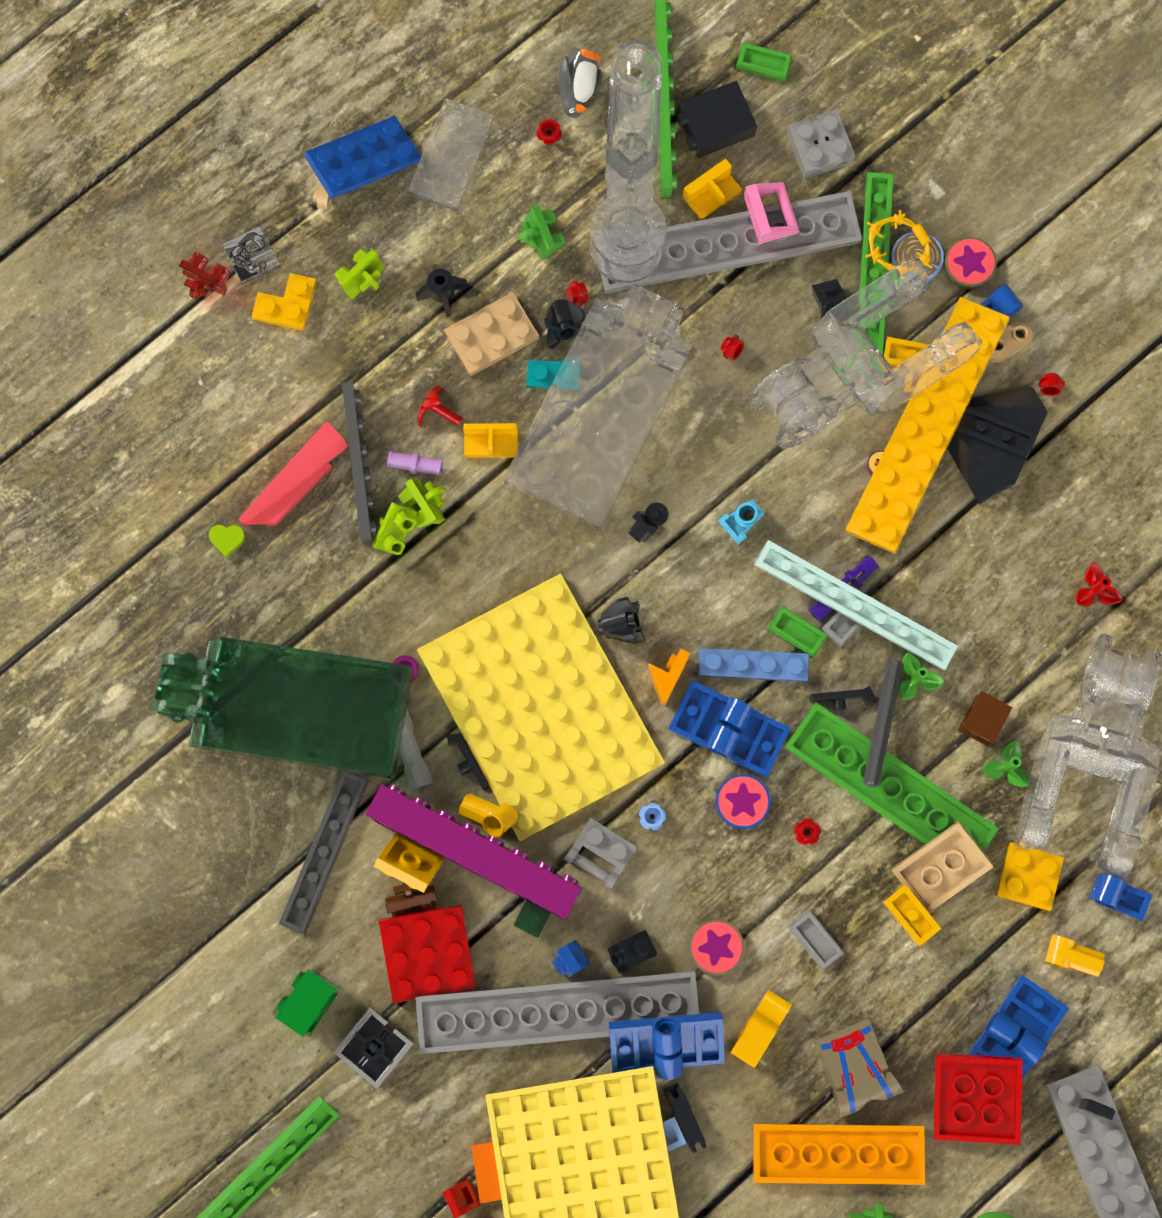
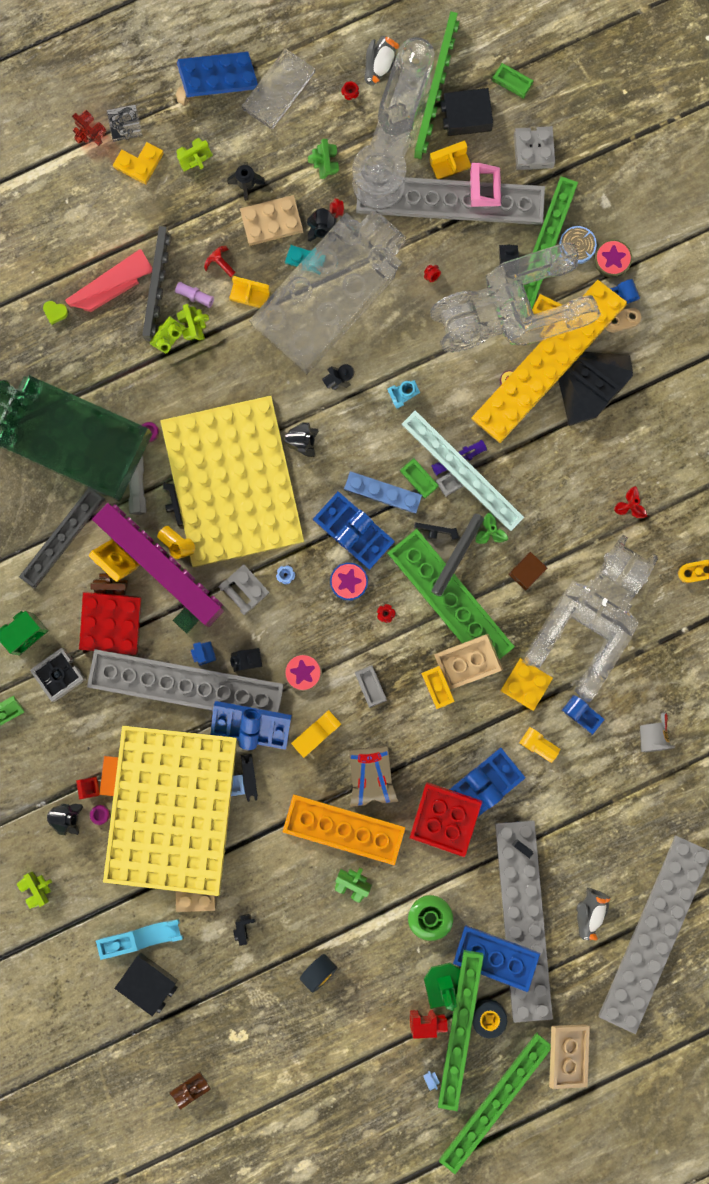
camera: 20 degrees right, 5 degrees up
light orange slope [648,649,690,705] -> none
yellow piece [865,210,933,280] -> none
bright green plant [983,740,1029,787] -> none
red plate [1038,373,1065,396] -> none

